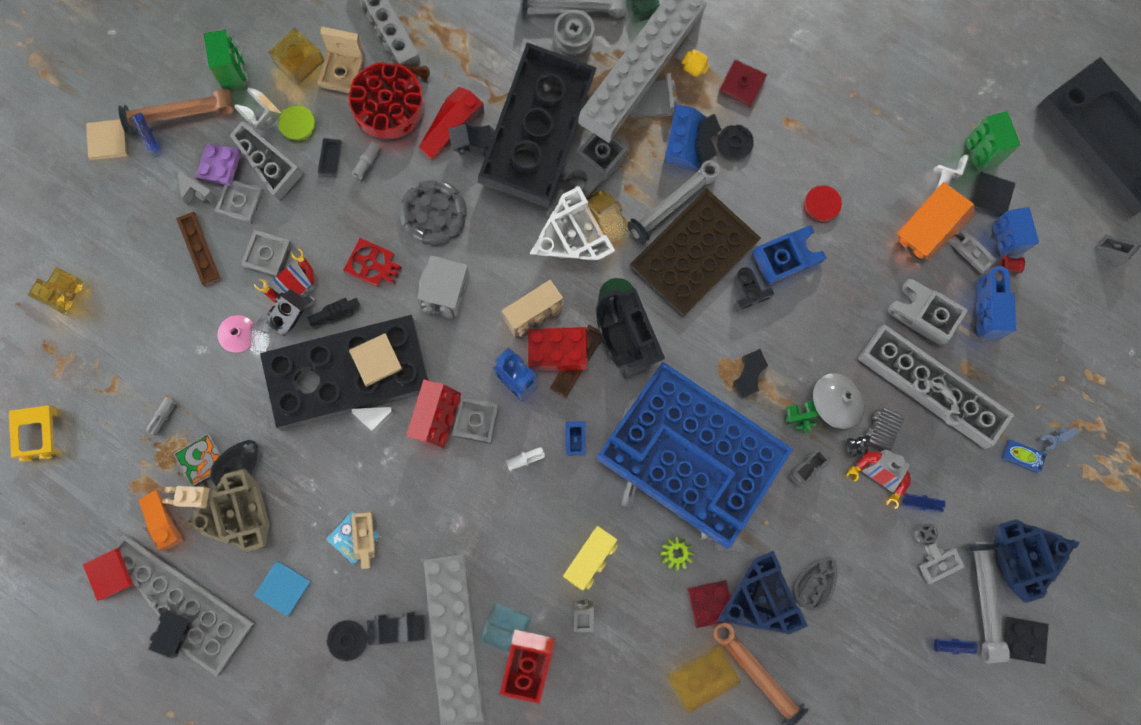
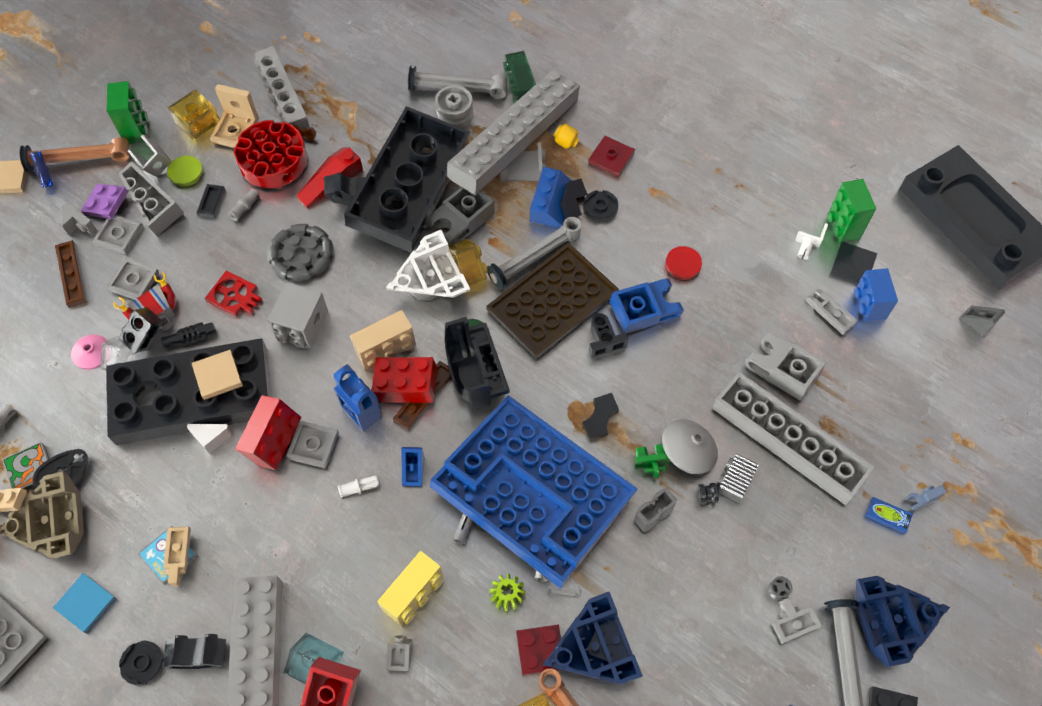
camera: 10 degrees right, 15 degrees down
dark grey piece [792,557,837,610] -> none
torso [847,450,911,509] -> none
orange slope [897,182,975,261] -> none
clear blue pin [903,493,946,512] -> none
light grey piece [912,379,960,426] -> none
blue brick [975,266,1016,339] -> none
red bush [1000,255,1025,274] -> none

